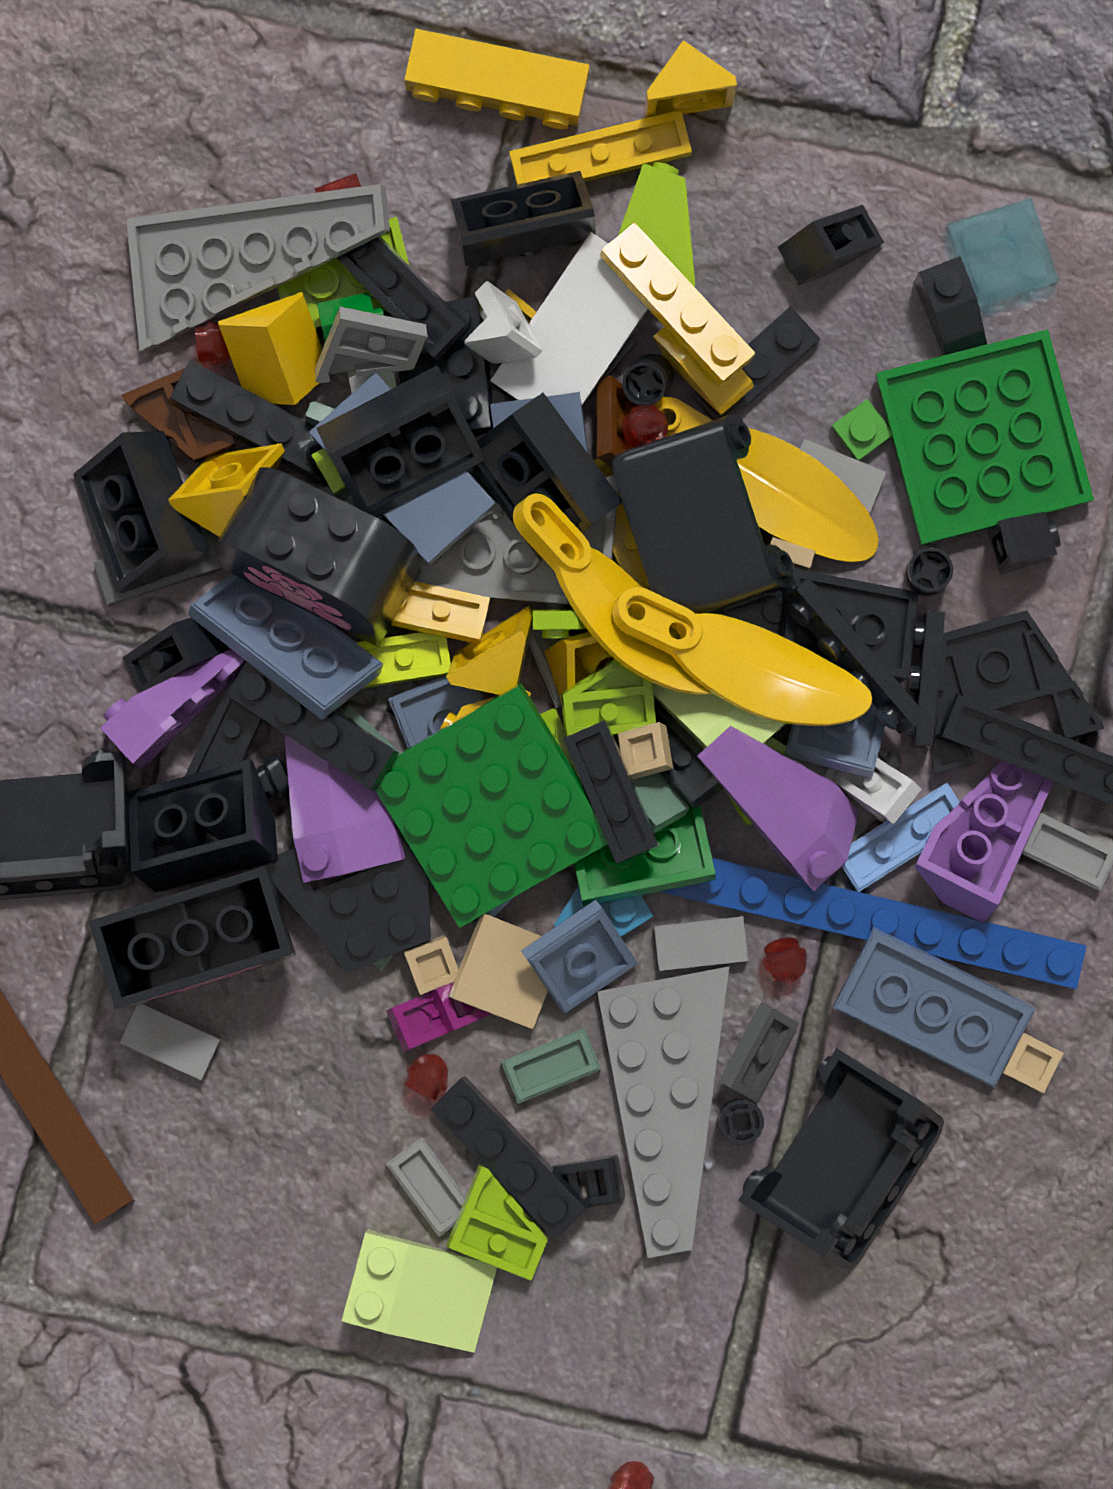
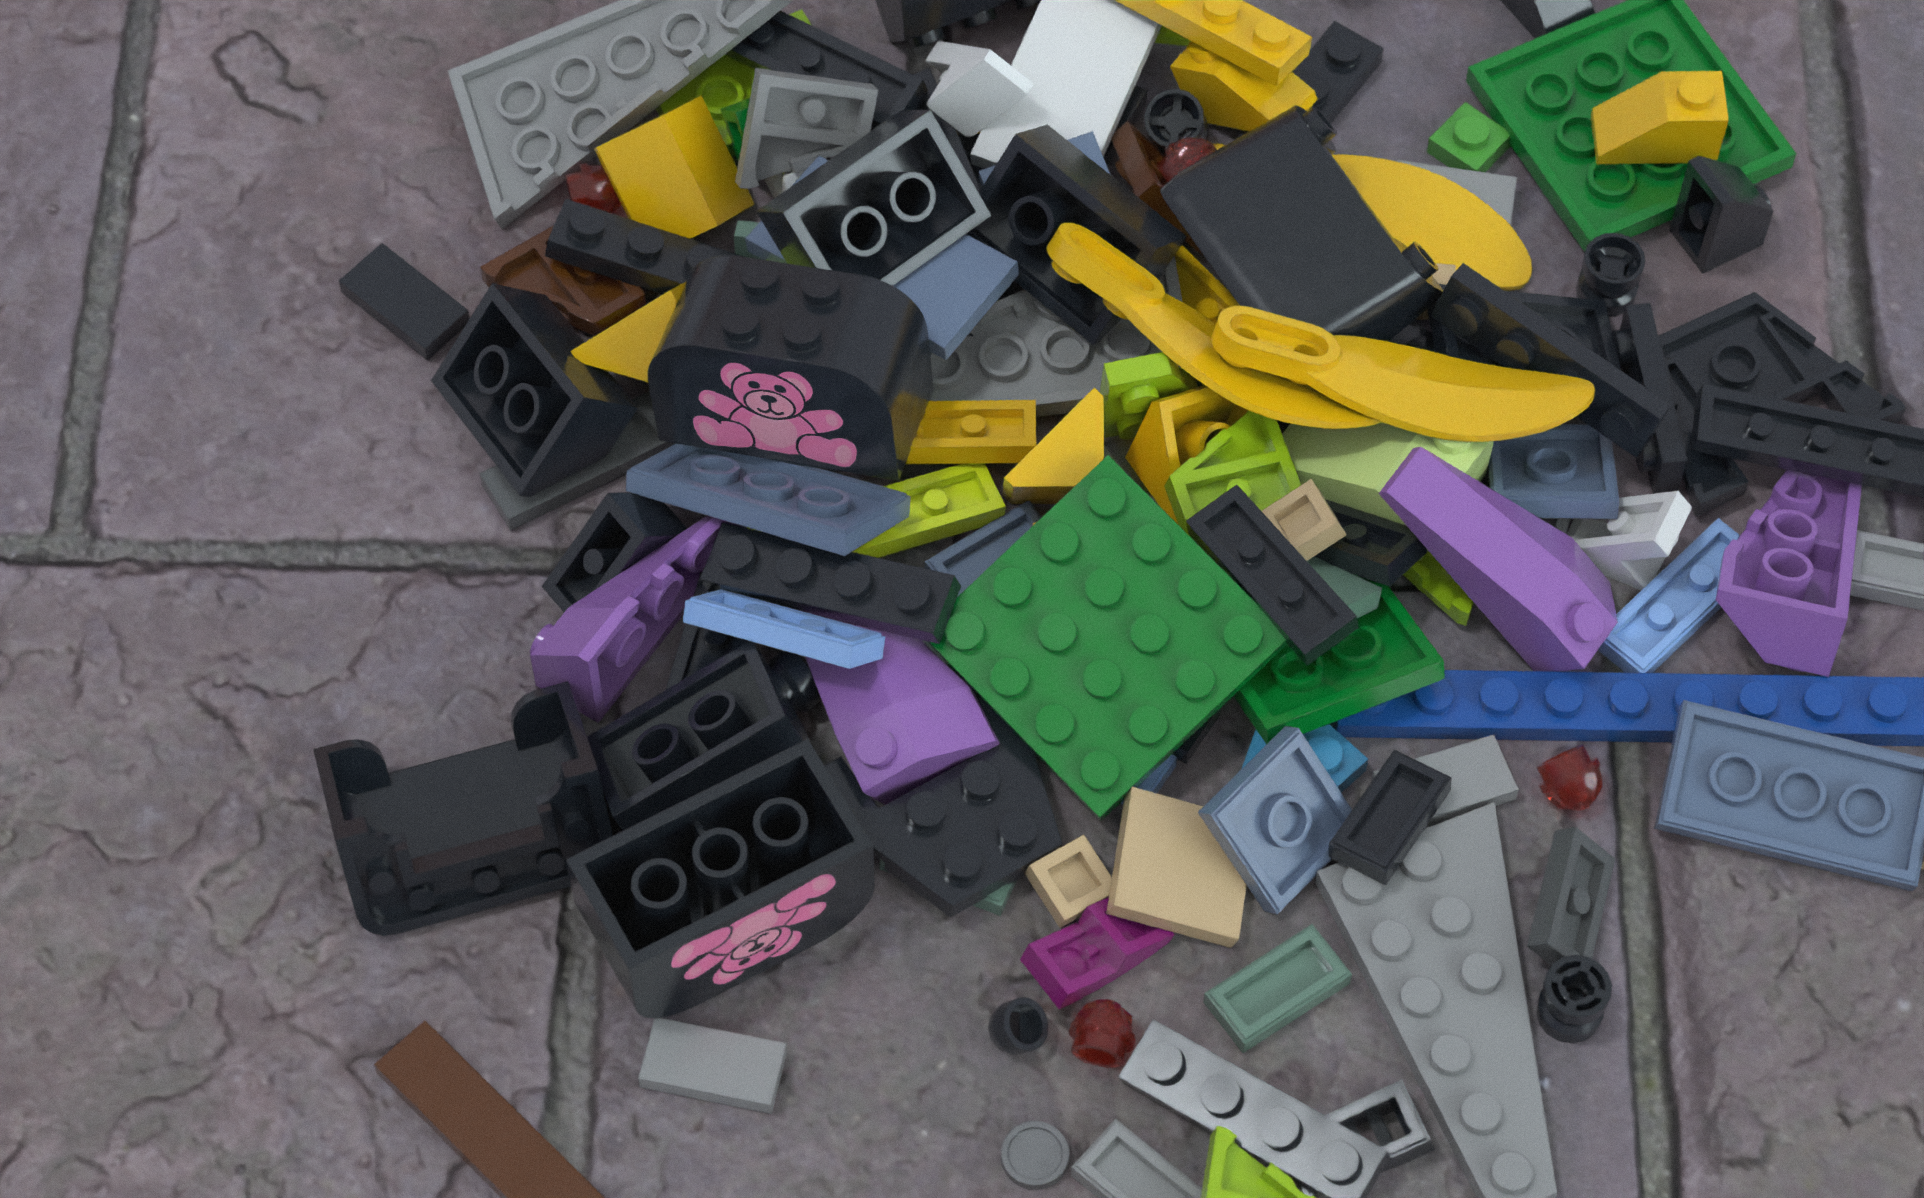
camera: 10 degrees left, 25 degrees down
black windscreen [738,1048,944,1270] -> none
none -> black tile [339,243,470,360]
none -> light blue tile [683,589,885,669]
none -> black hinge [988,997,1048,1054]
none -> flat silver piece [1001,1121,1069,1190]
none -> black tile [1328,750,1452,885]
none -> yellow slope [1591,71,1729,164]

